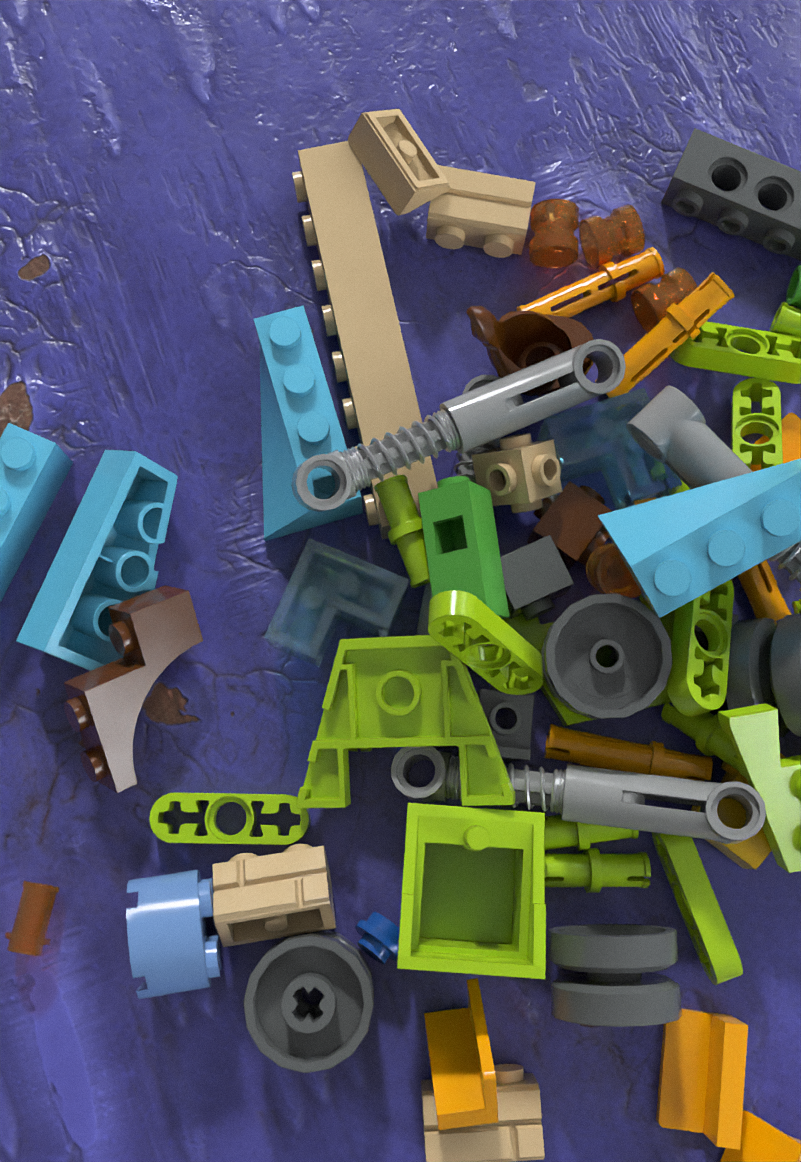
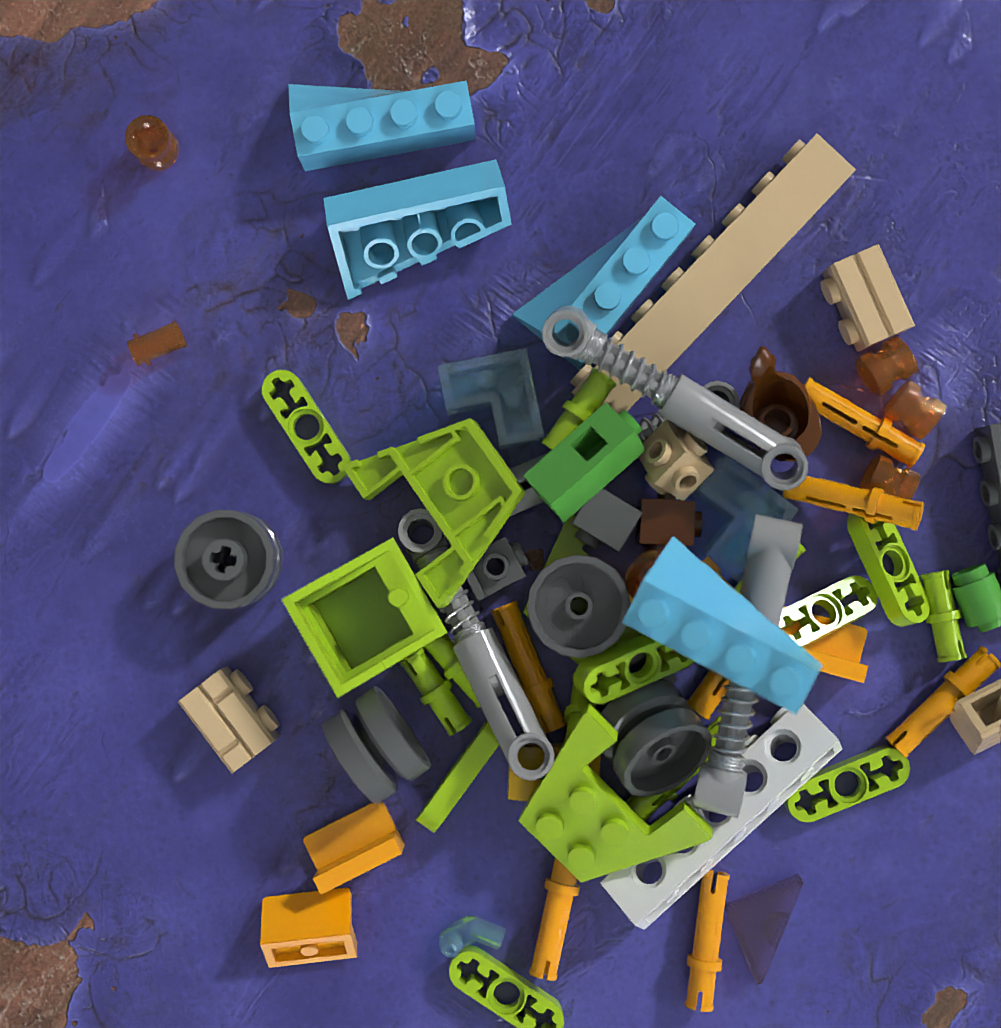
camera: 60 degrees right, 10 degrees up
reddish brown arch [64,585,203,793] -> none
medium blue brick [126,870,222,999] -> none
tan brick [212,844,336,947] -> none
tan slope [348,109,451,216] -> none
blue plate [355,912,399,965] -> none
light orange panel [424,978,499,1130] -> none
lime beam [428,590,543,695] -> none

